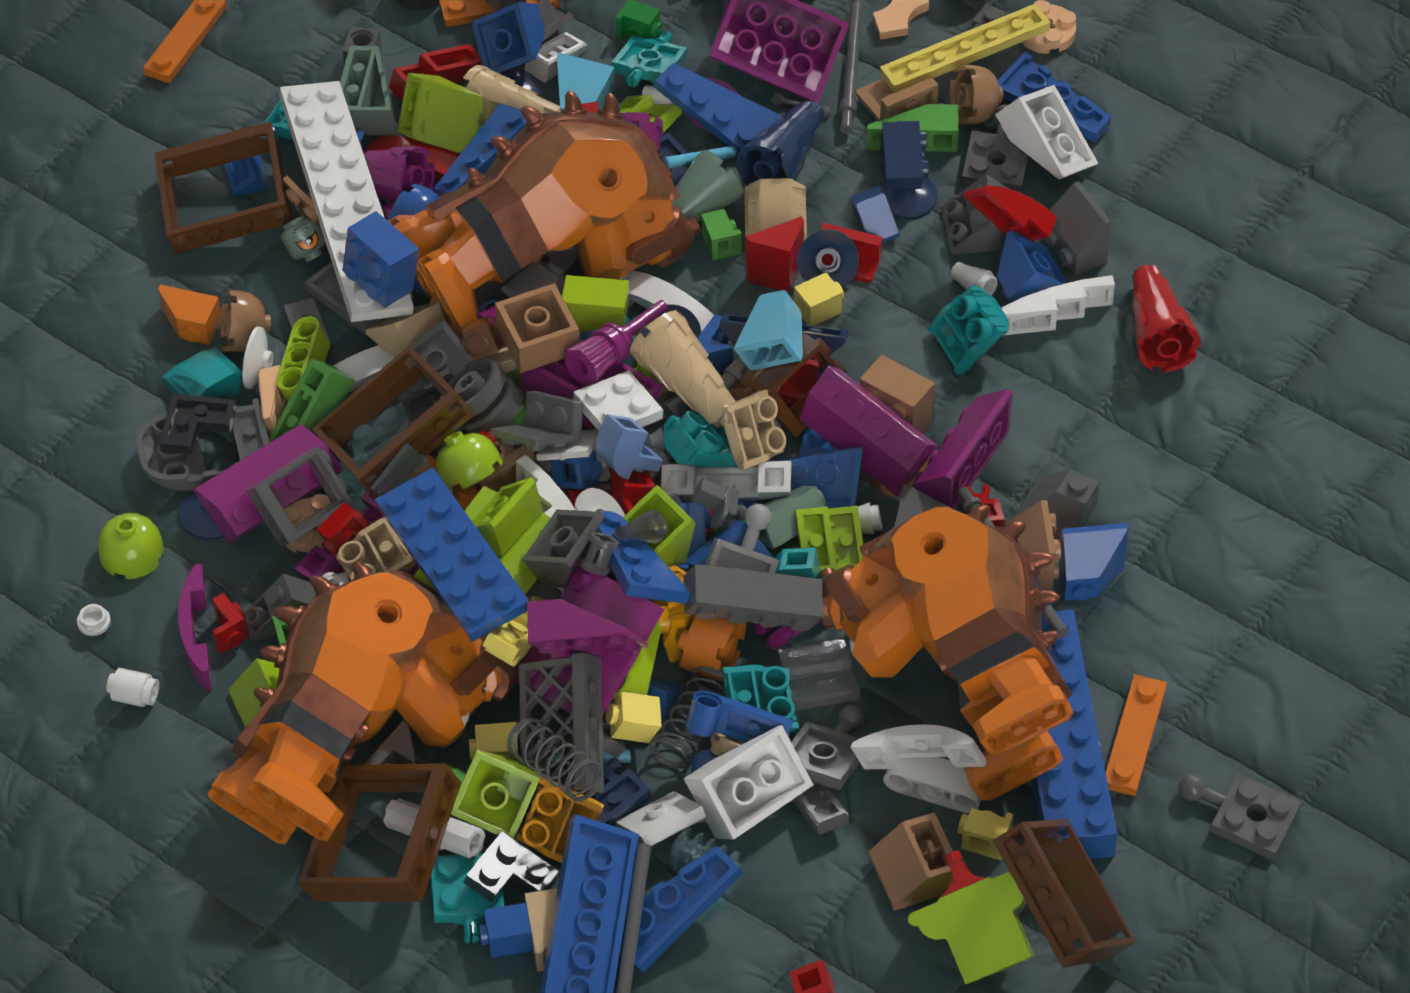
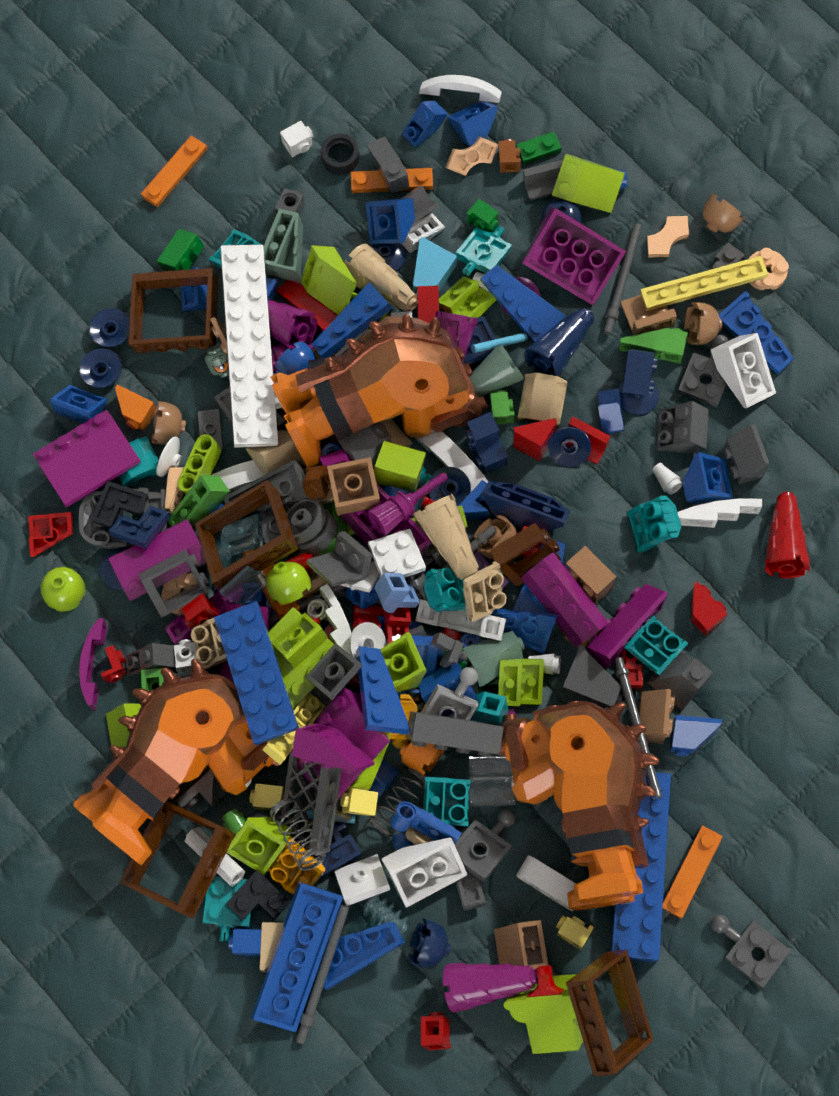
camera: 15 degrees right, 20 degrees up
white plate [77,604,111,636] -> none
white brick [106,668,159,707] -> none
blue brick [342,211,419,308] -> none
red slope [389,44,483,103] -> none
dark grey bush [580,532,619,576] -> none
clear smoke cone [615,510,666,543] -> none
medium azure slope [733,290,803,371] -> none
dark grey hinge [771,93,832,118] -> none
light yellow brick [794,273,844,326] -> none
white slope [850,725,987,769] -> none
red slope [964,185,1057,241] -> none
none -> red slope [28,512,73,557]
none -> magenta slope [33,410,141,507]
none -> blue slope [50,385,108,424]
none -> dark blue dish [80,349,122,388]
none -> dark blue dish [89,308,130,348]
none -> dark blue plate [109,506,170,549]
none -> green brick [157,228,204,271]
none -> dark blue cylinder [408,918,450,968]
none -> magenta cone [443,963,538,1012]
none -> dark blue brick [465,412,508,474]
none -> teal slope [625,615,688,676]
none -> red slope [690,581,727,636]

